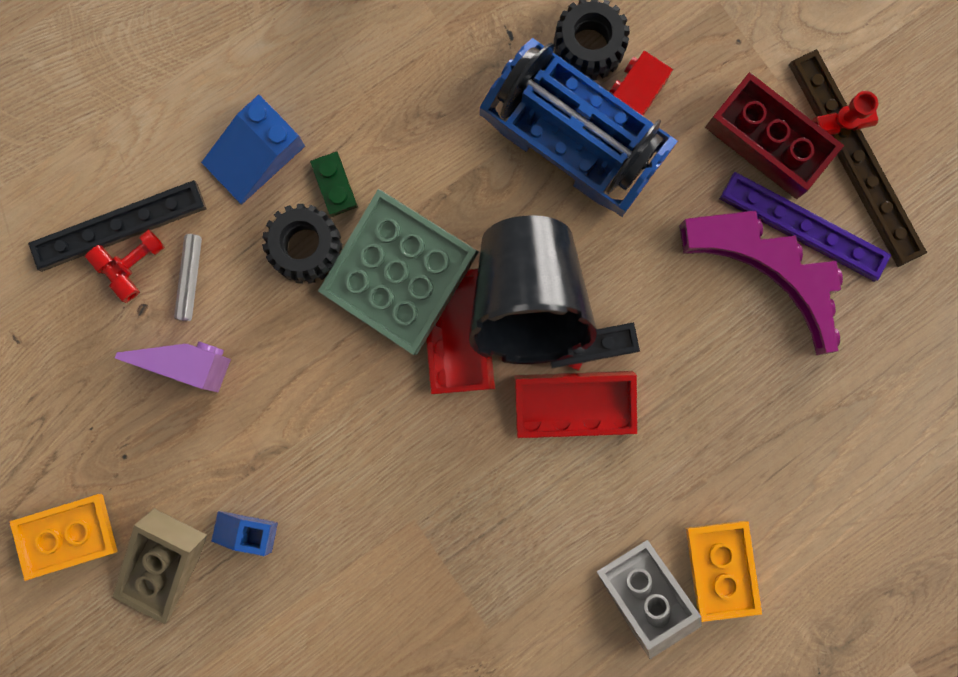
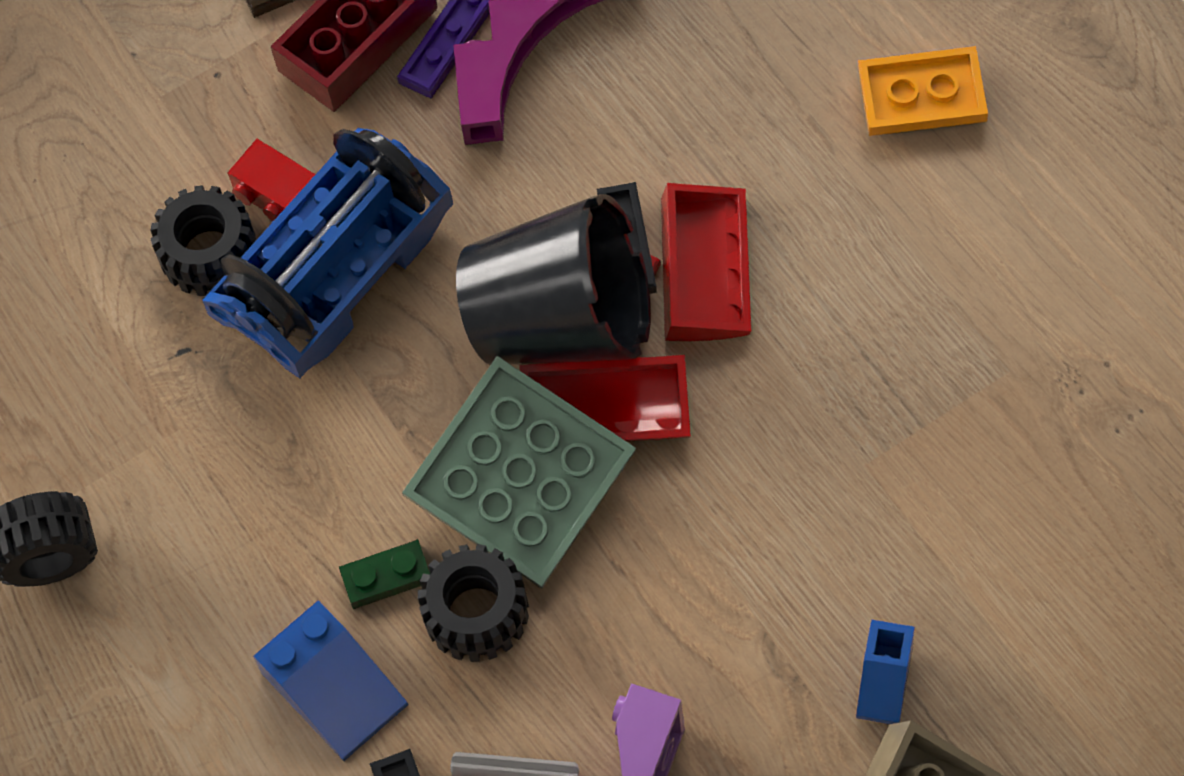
camera: 80 degrees left, 20 degrees down
light grey slope [597,540,702,659] -> none

